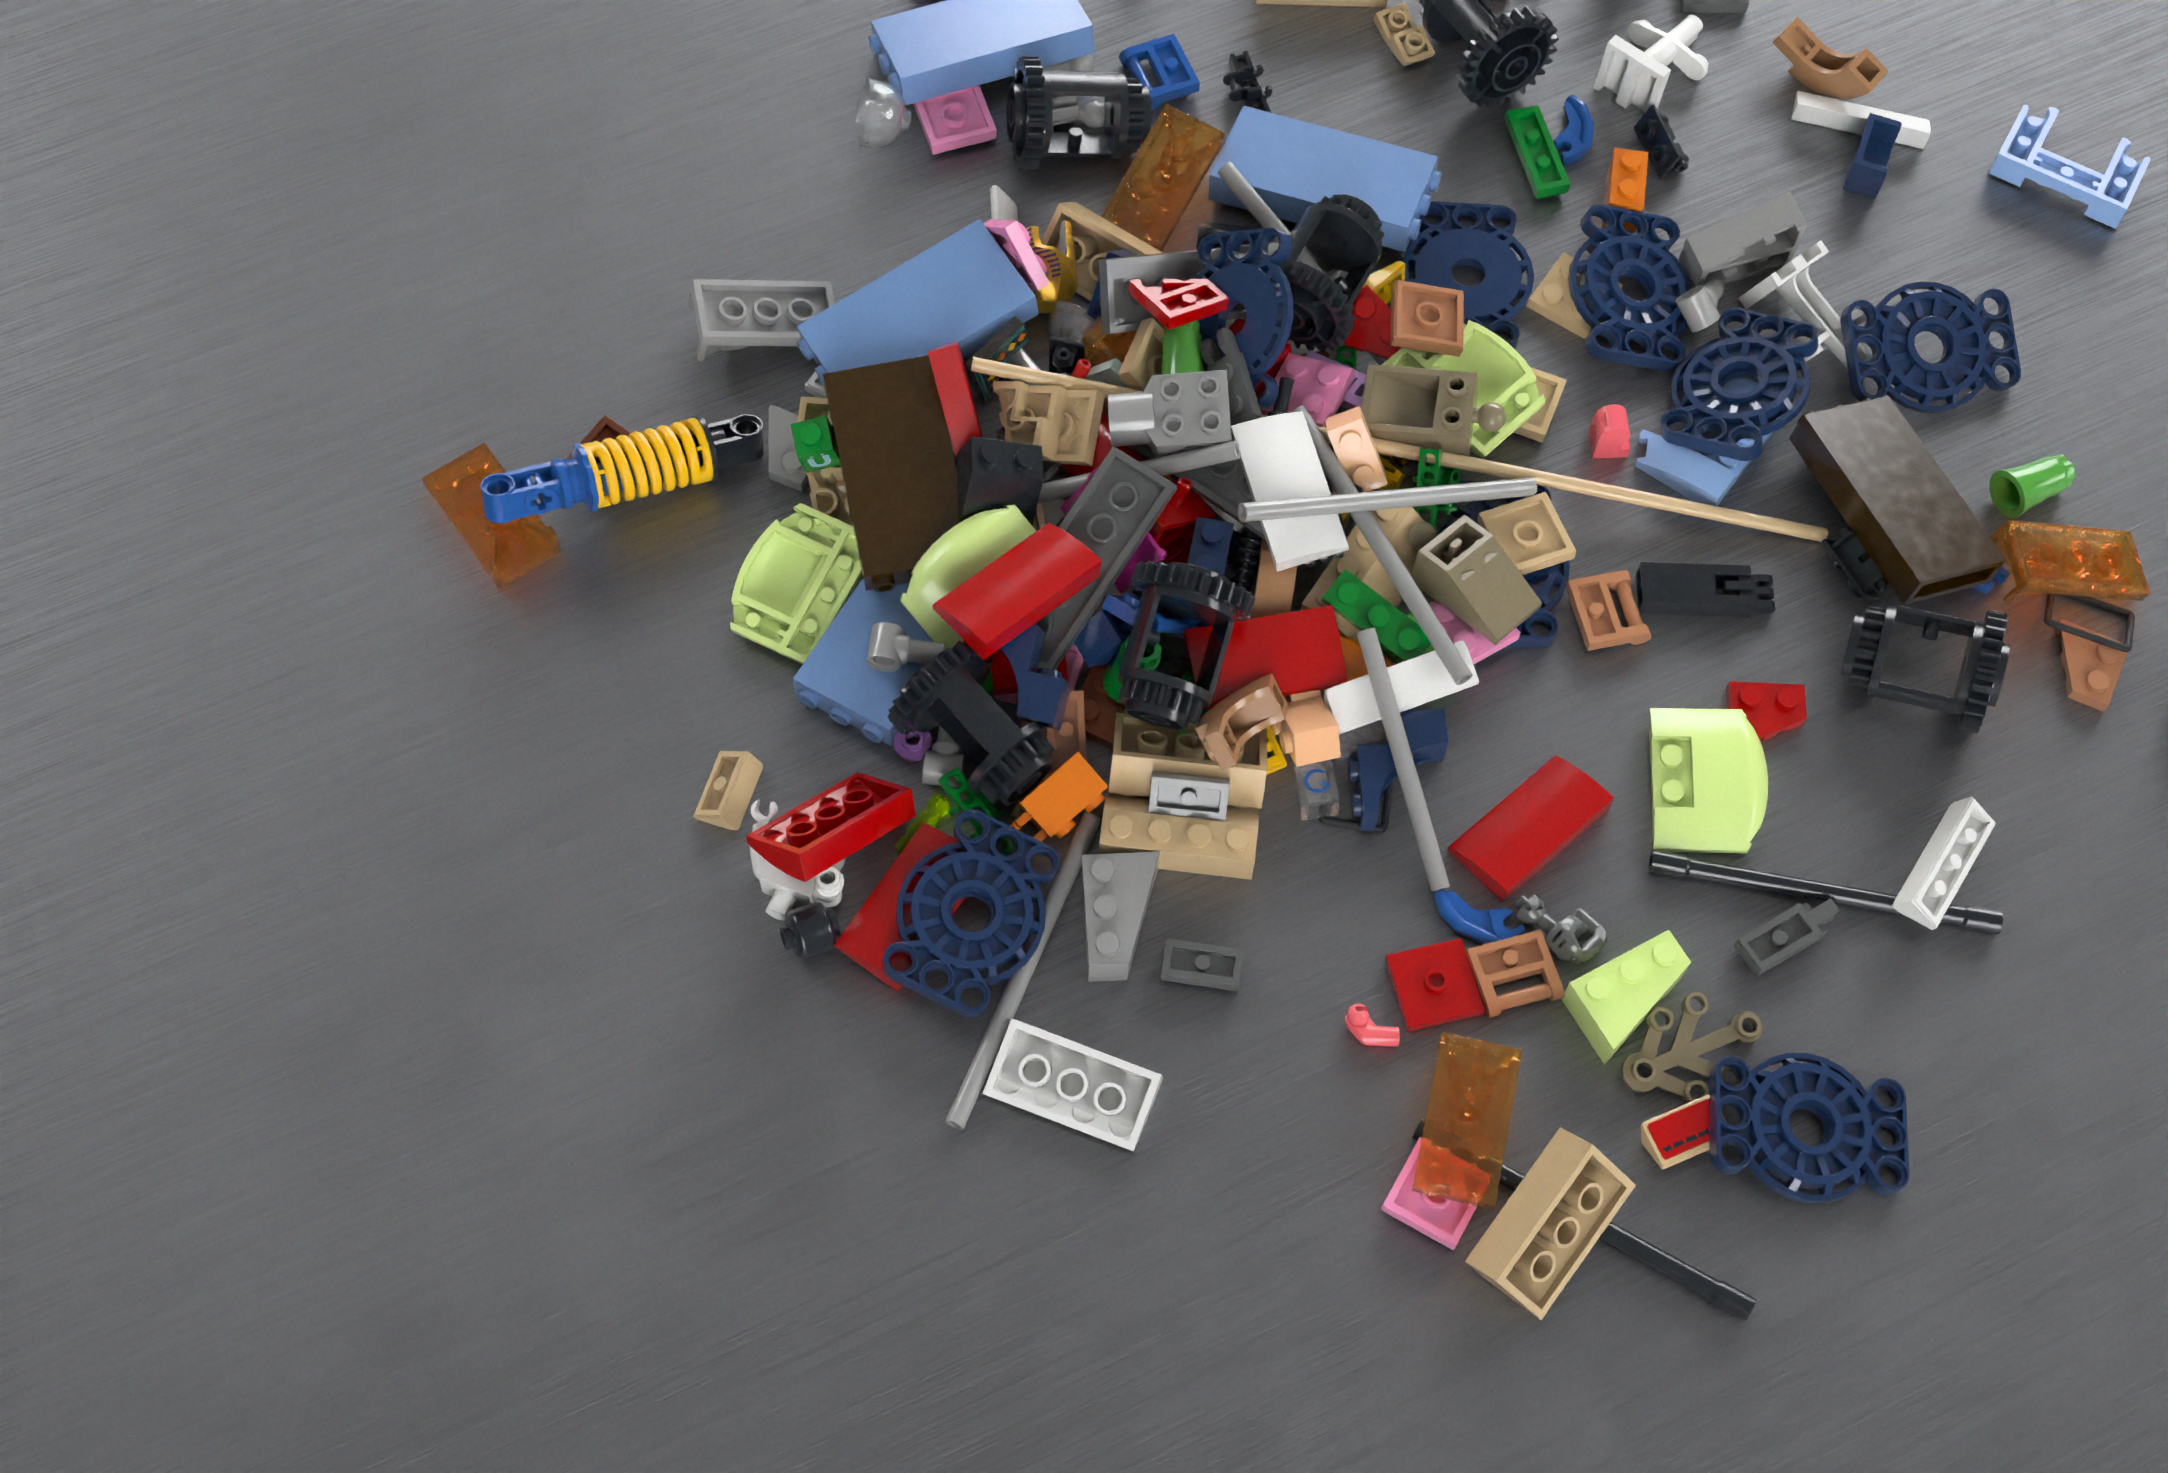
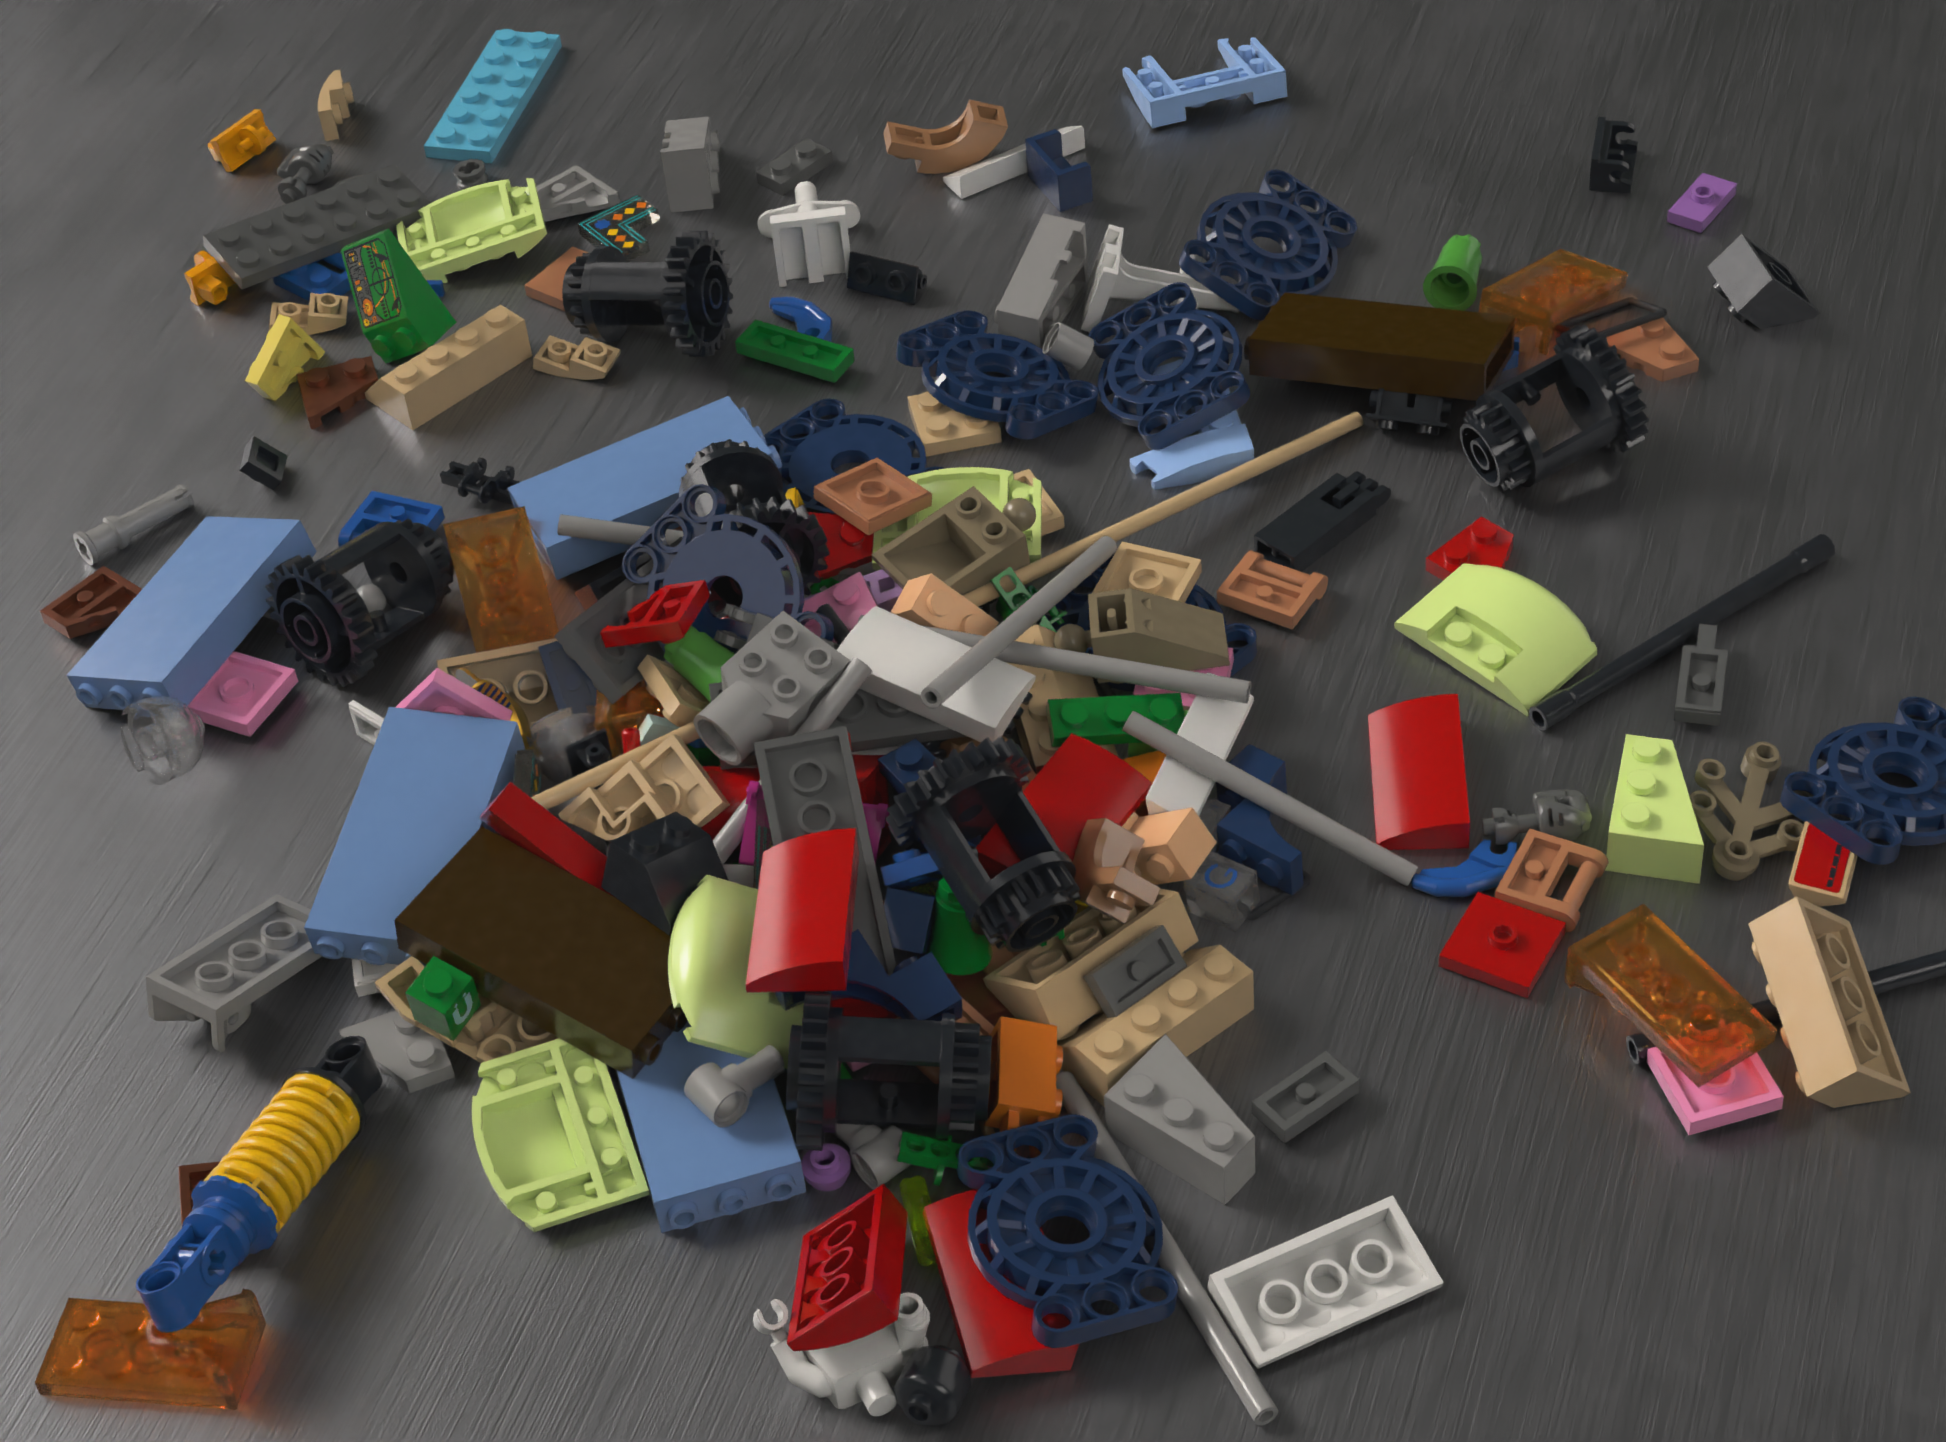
camera: 40 degrees left, 20 degrees down
tan slope [693,751,763,830] -> none
coral arm [1345,1004,1400,1047] -> none
coral leg [1588,404,1630,459] -> none
orange brick [1602,147,1648,232] -> none
white slope [1892,796,1996,930] -> none

